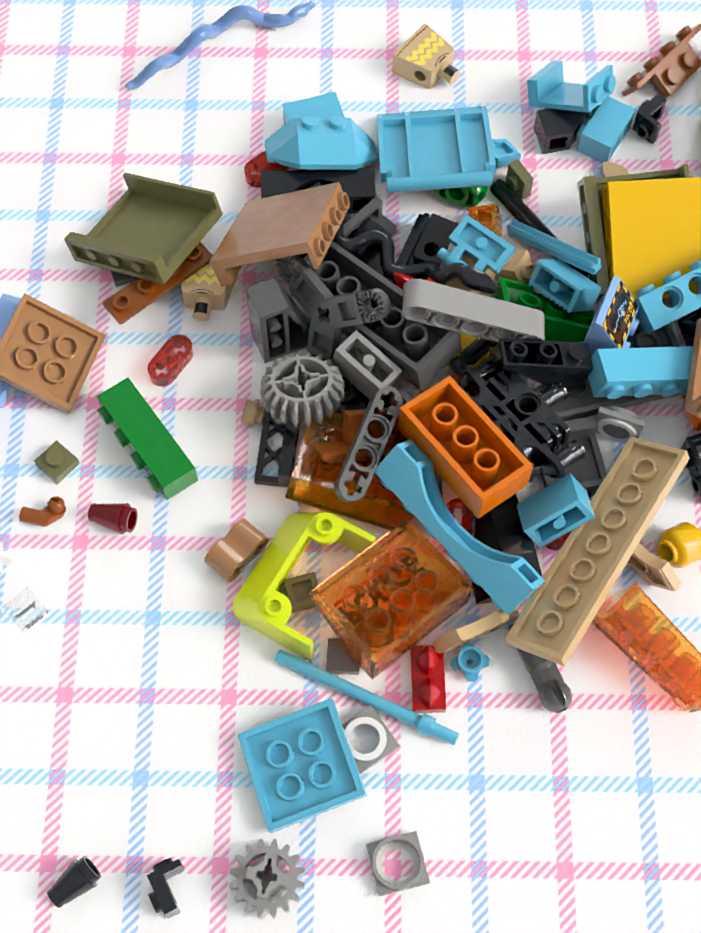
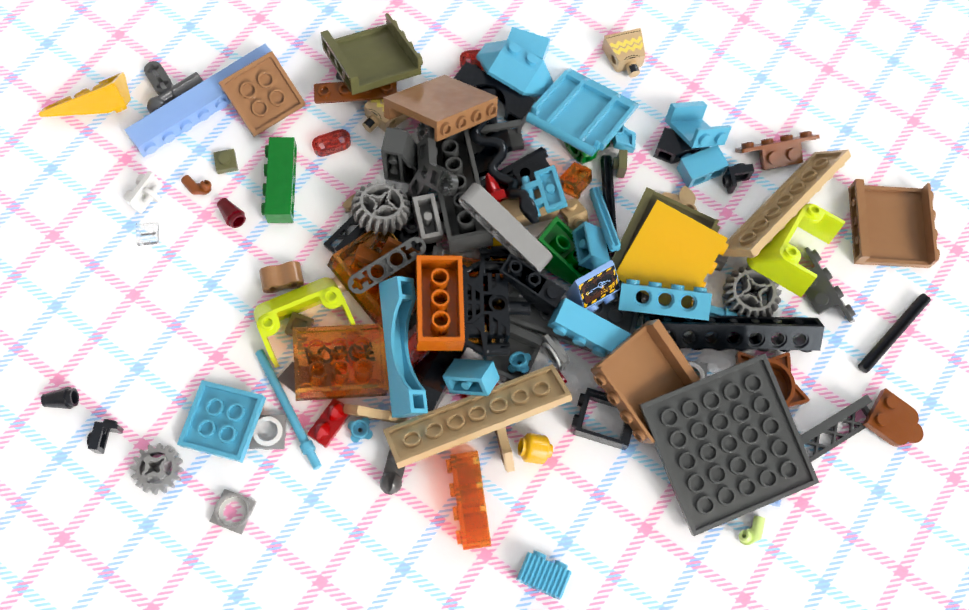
camera: 30 degrees right, 5 degrees up
none -> medium azure plate [508,351,532,373]

